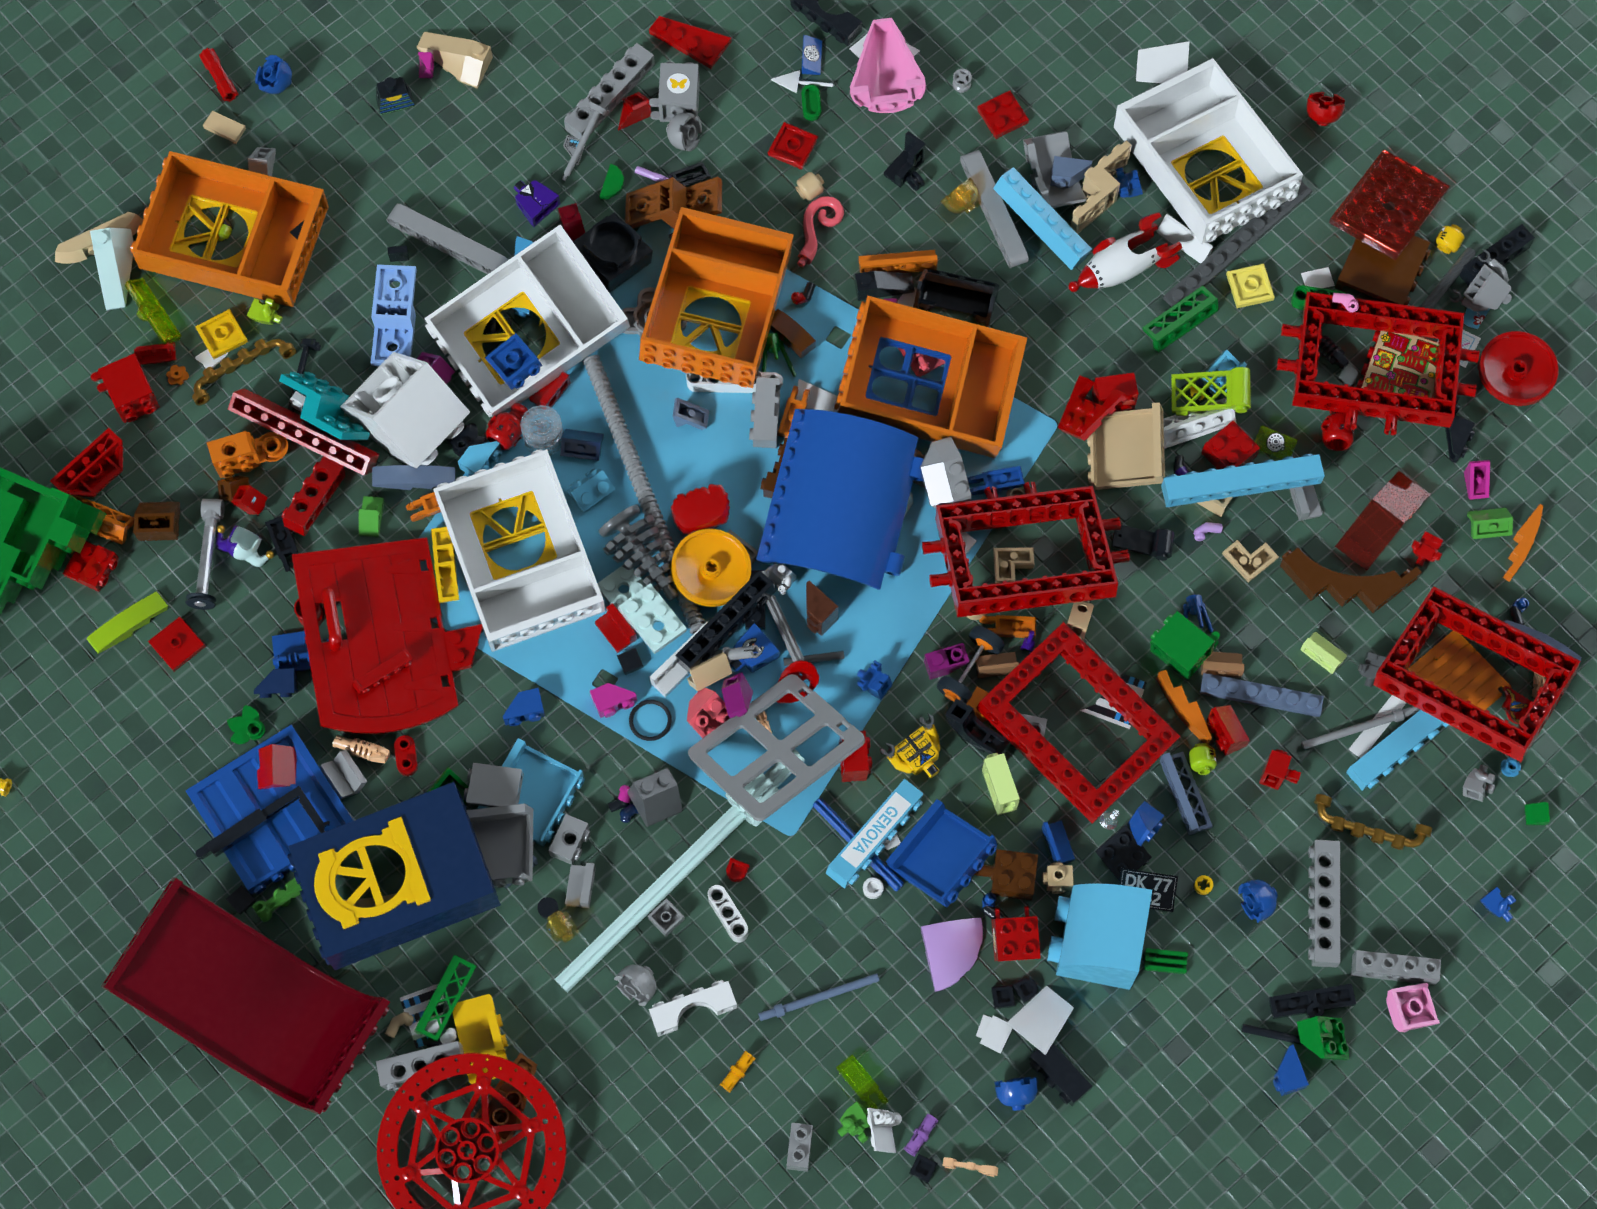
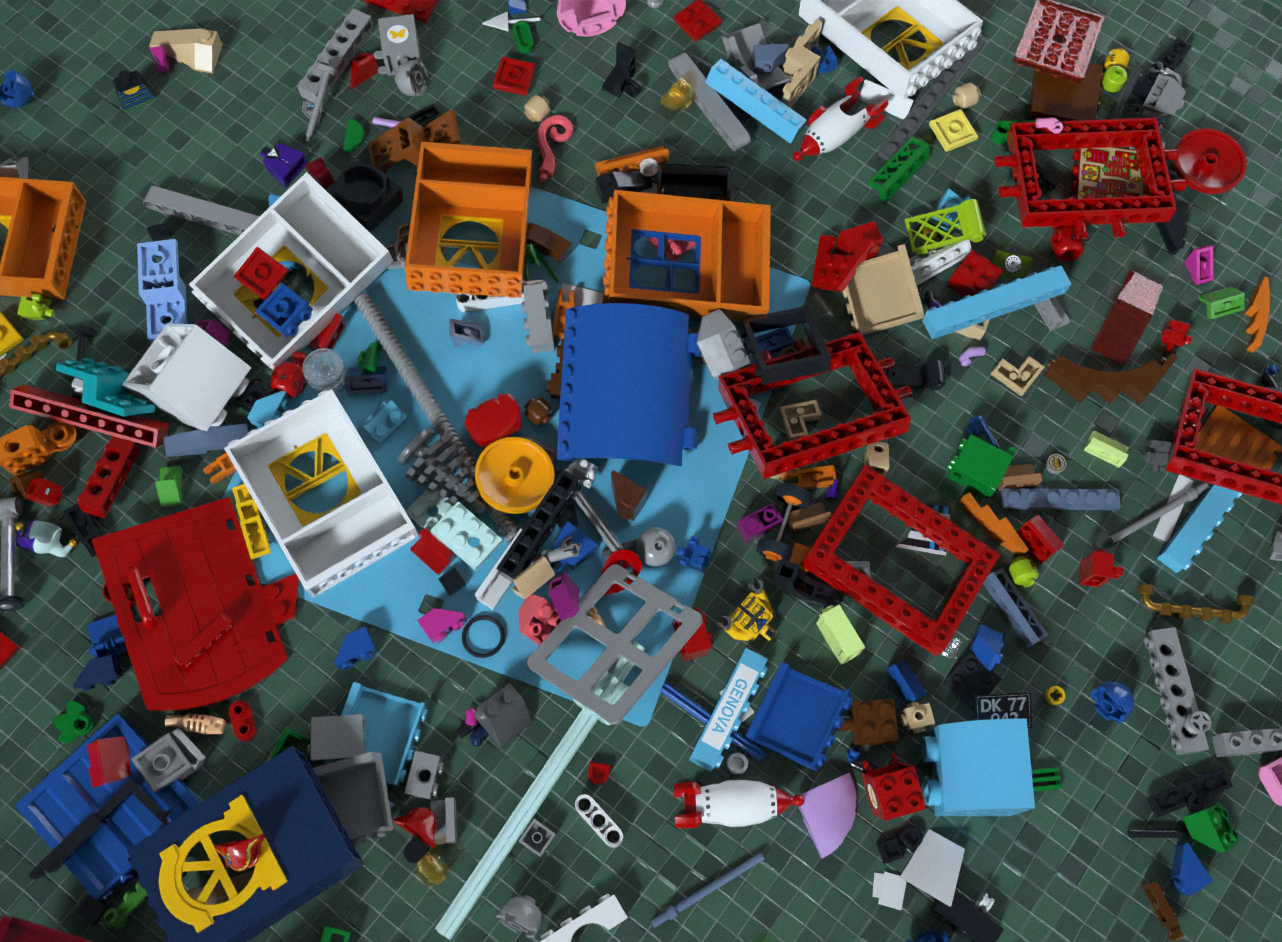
camera: 15 degrees left, 0 degrees up
arm [791,282,816,305] -> none
white sticker [1301,267,1335,288] -> none
none -> light grey tile [131,733,193,794]
none -> red hat [214,833,265,871]
none -> red plate [233,247,289,301]
none -> green tile [358,341,381,372]
none -> red hat [392,807,438,849]
none -> reddish brown head [524,397,553,425]
none -> light grey cylinder [636,527,676,567]
none -> white tile [639,158,658,177]
none -> white piece [673,780,805,828]
none -> black window [739,306,831,385]
none -> tan head [952,83,981,109]
none -> white bush [974,893,995,914]
none -> tile [1045,454,1067,474]
none -> lime head [1101,65,1128,92]
none -> reddish brown plate [1141,881,1184,941]
none -> light grey wheel [1184,711,1212,734]

